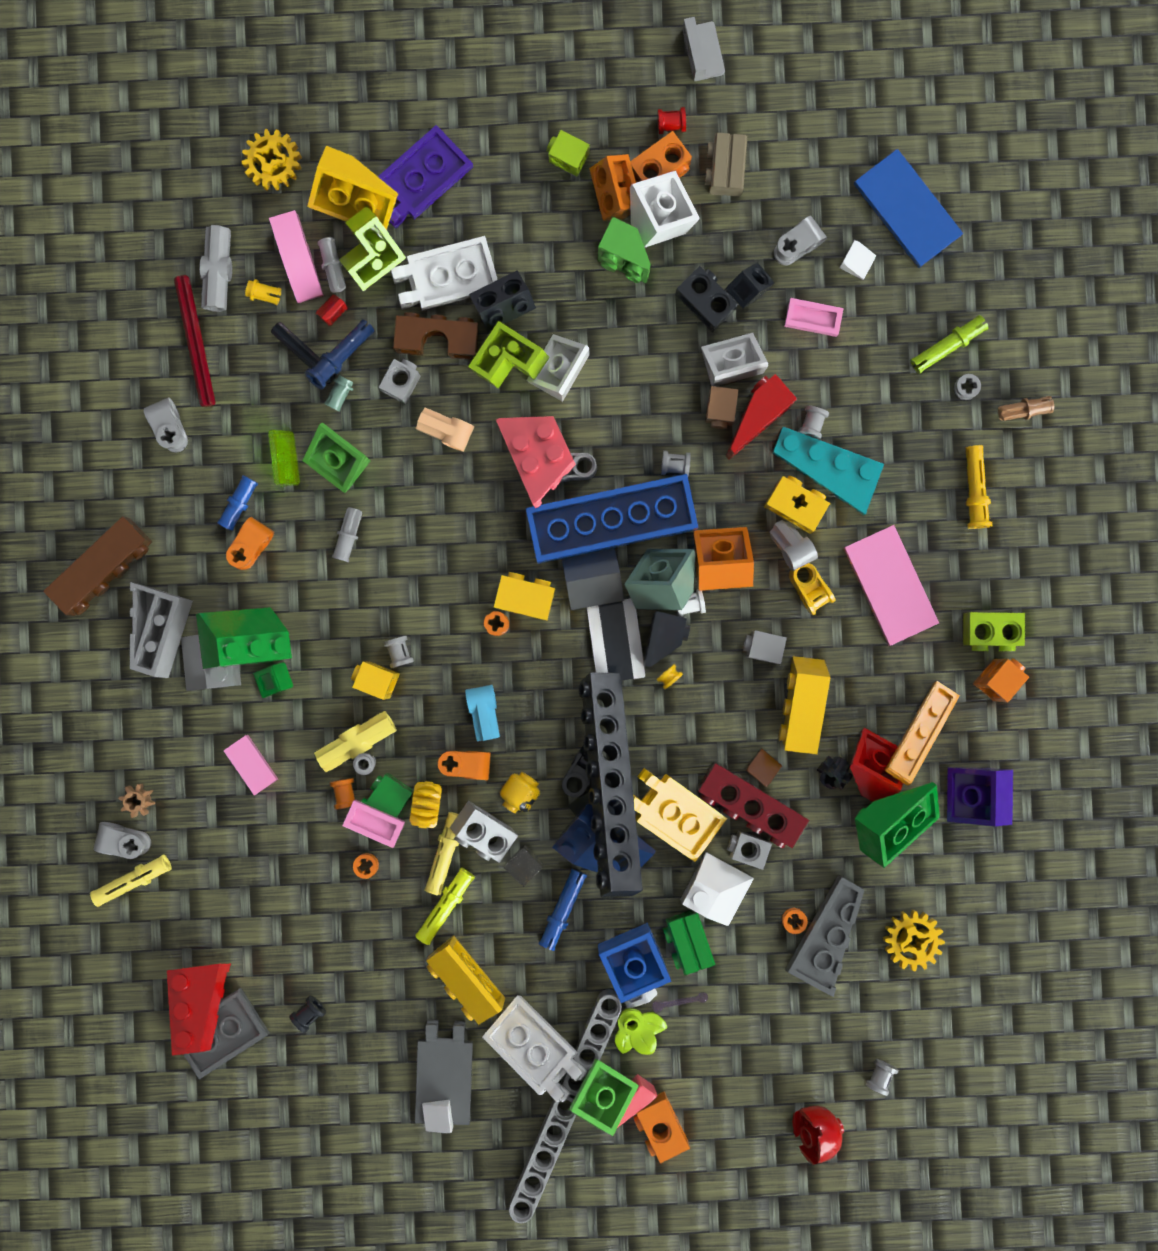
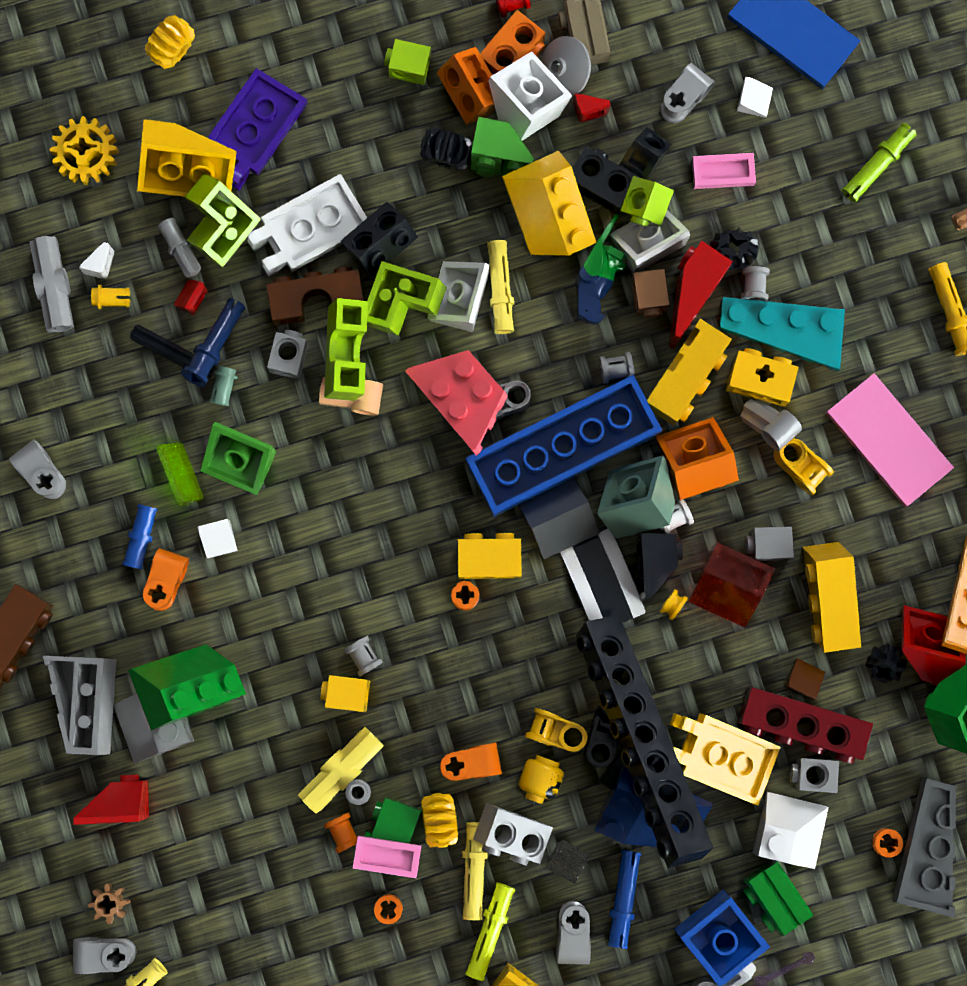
camera: 25 degrees left, 5 degrees down
dark red axle [174,275,216,407] -> none
bright pink tile [224,735,278,795] -> none
green slope [253,662,293,698] -> none
bright pink slope [269,210,324,303] -> none
light grey axle [332,507,362,562] -> none
medium azure piece [465,685,500,741] -> none
light grey bush [954,374,981,400] -> none
none -> red slope [73,774,149,825]
none -> white slope [79,242,114,280]
none -> yellow gear [145,15,195,69]
none -> white slope [197,519,238,559]
none -> lime arch [324,298,368,401]
none -> black gear [420,128,473,171]
none -> light yellow pin [487,240,514,334]
none -> yellow slope [502,151,596,256]
none -> yellow piece [525,707,587,752]
none -> light grey dish [541,36,591,98]
none -> light grey piece [556,901,591,965]
none -> red slope [573,94,611,123]
none -> animal [575,213,626,325]
none -> lime brick [620,176,674,227]
none -> yellow wedge [647,319,732,426]
none -> clear red slope [688,543,775,628]
none -> black gear [710,227,759,270]

